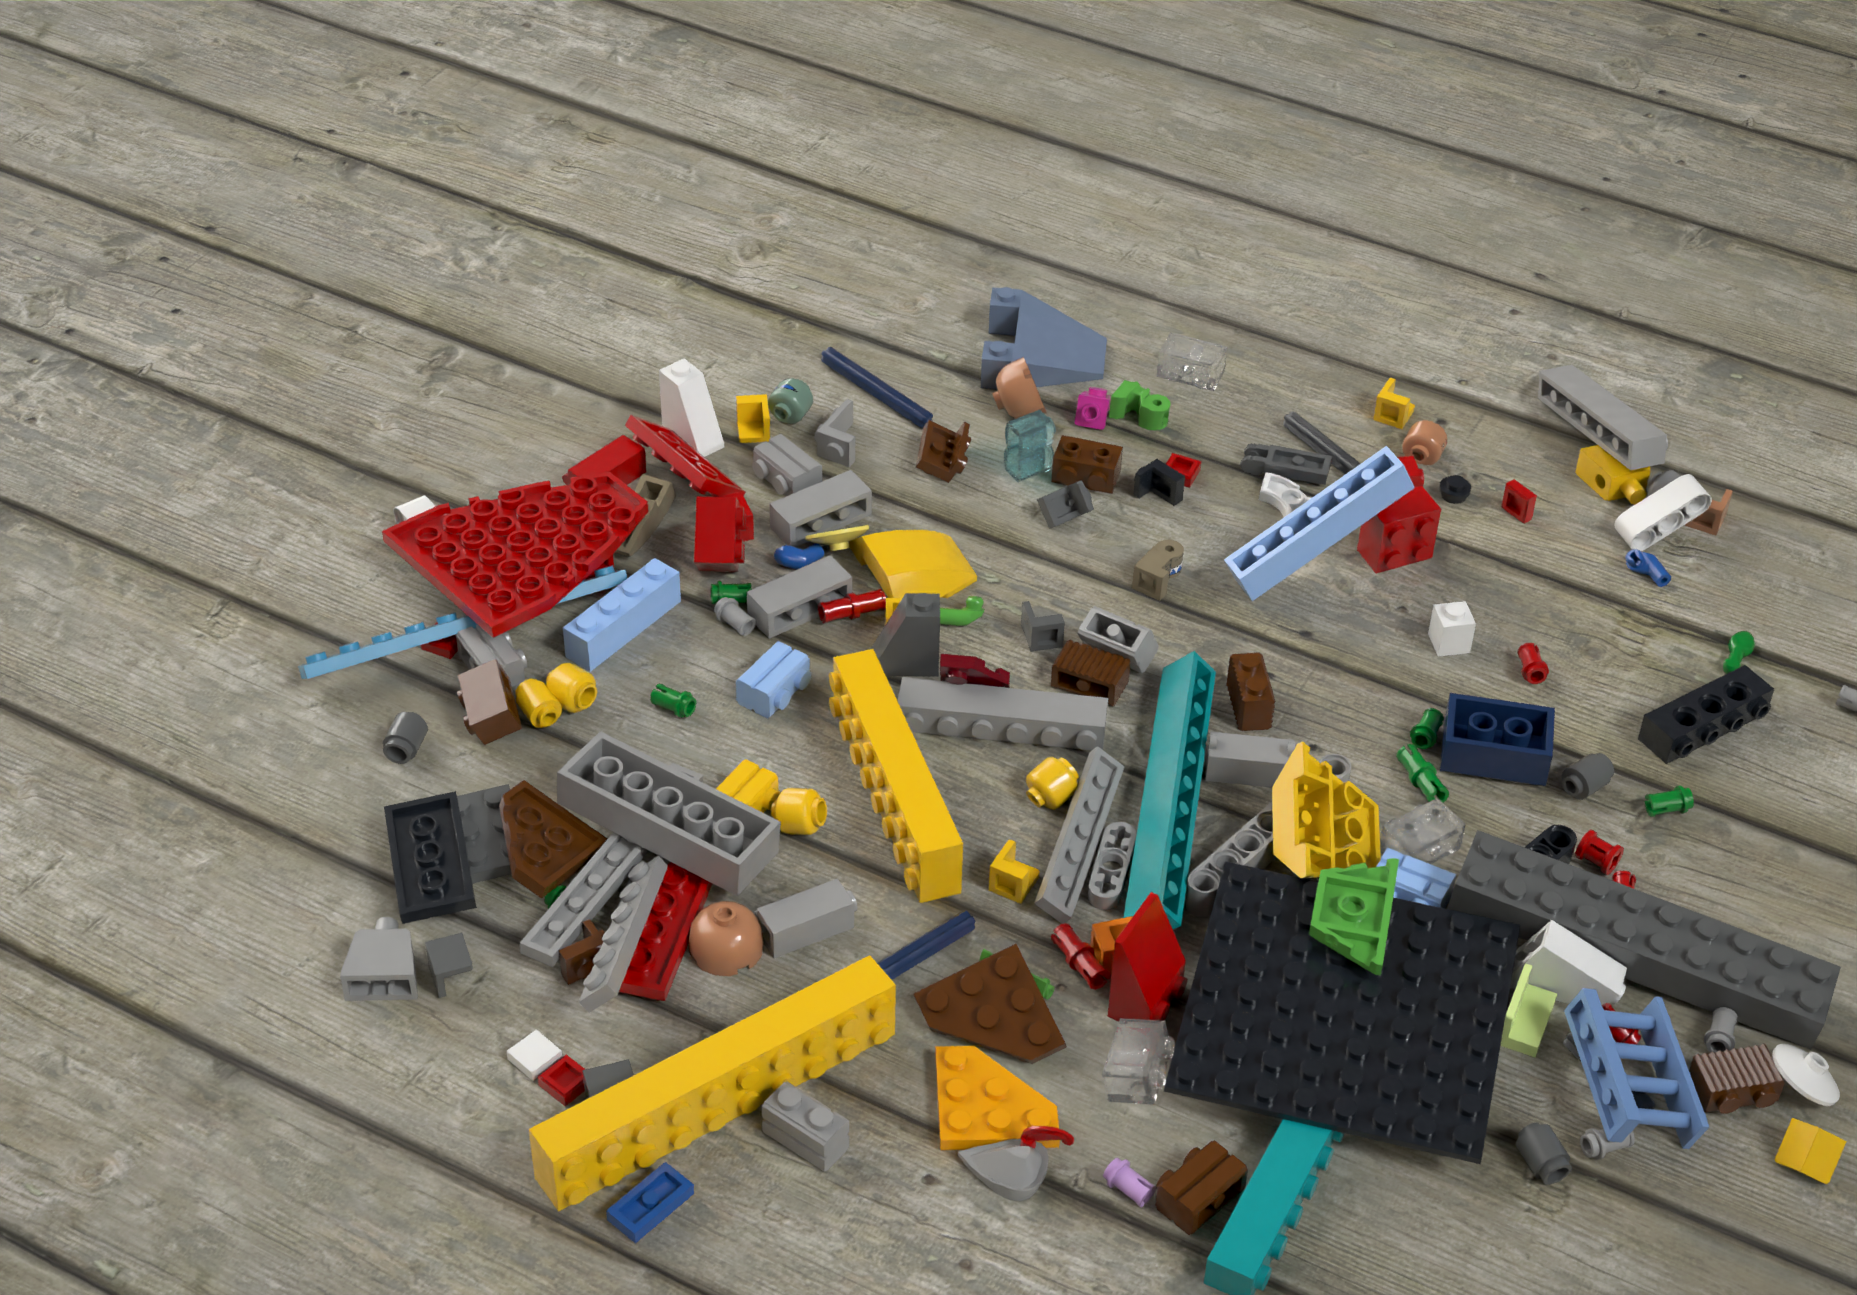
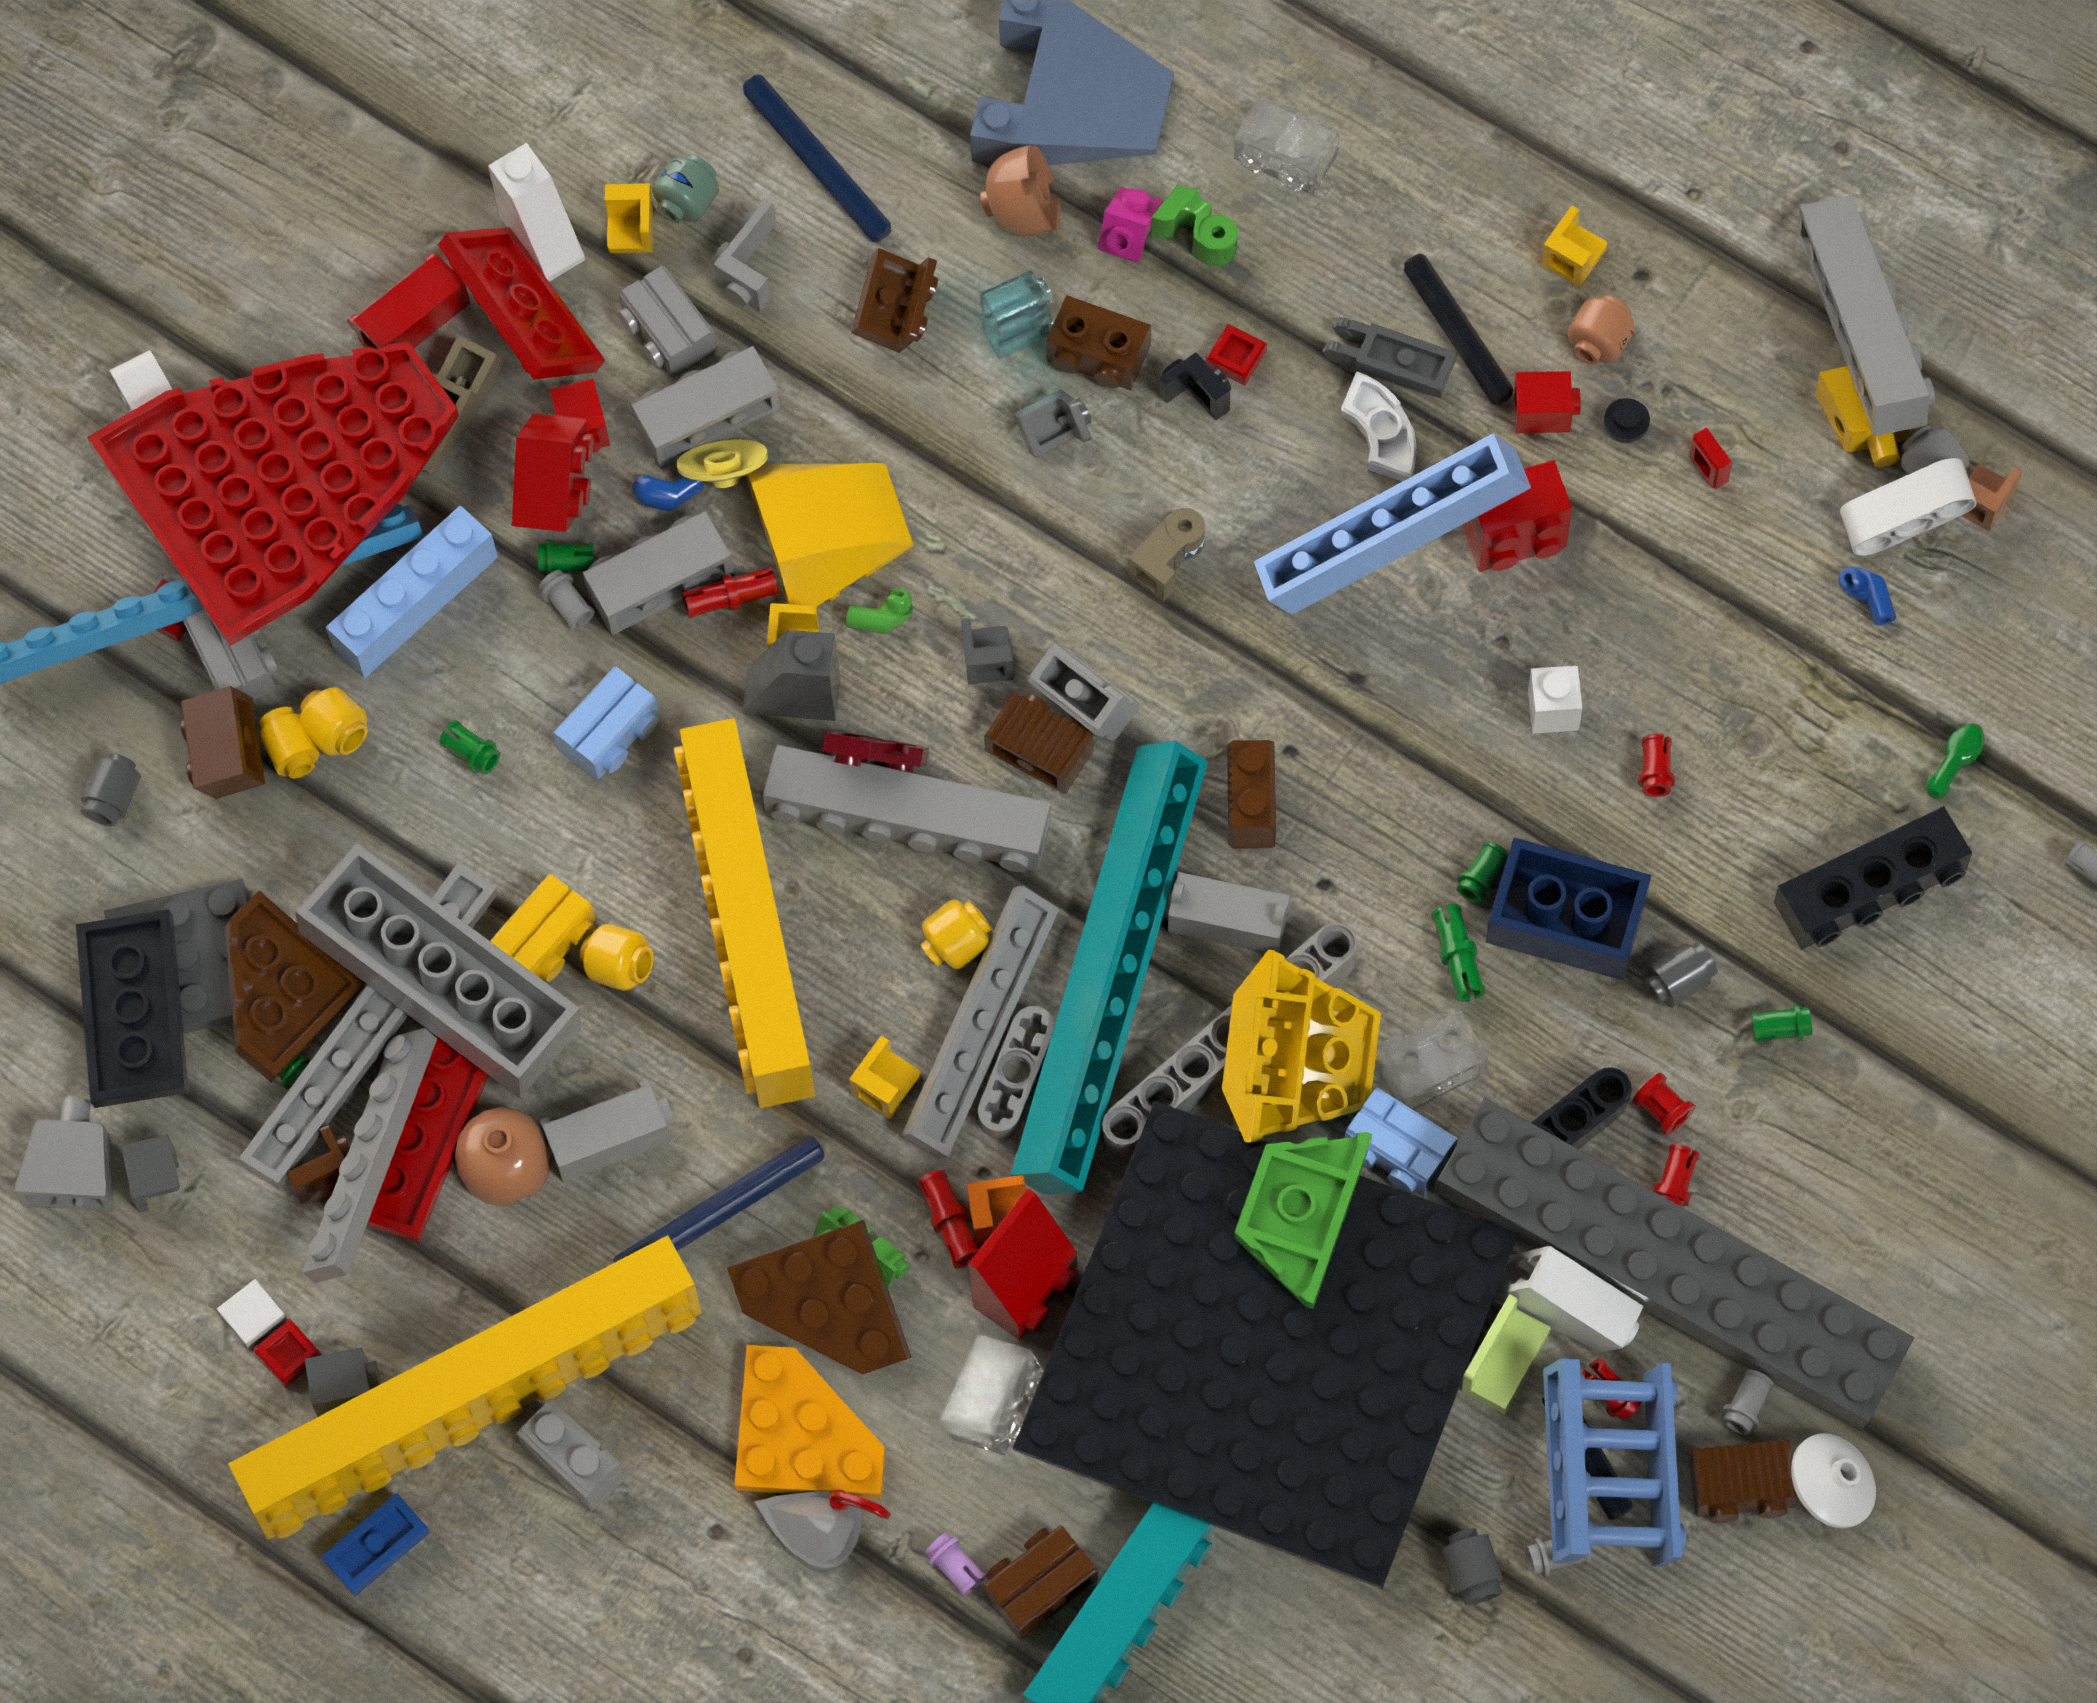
camera: 10 degrees right, 25 degrees up
yellow panel [1775,1118,1847,1184] -> none

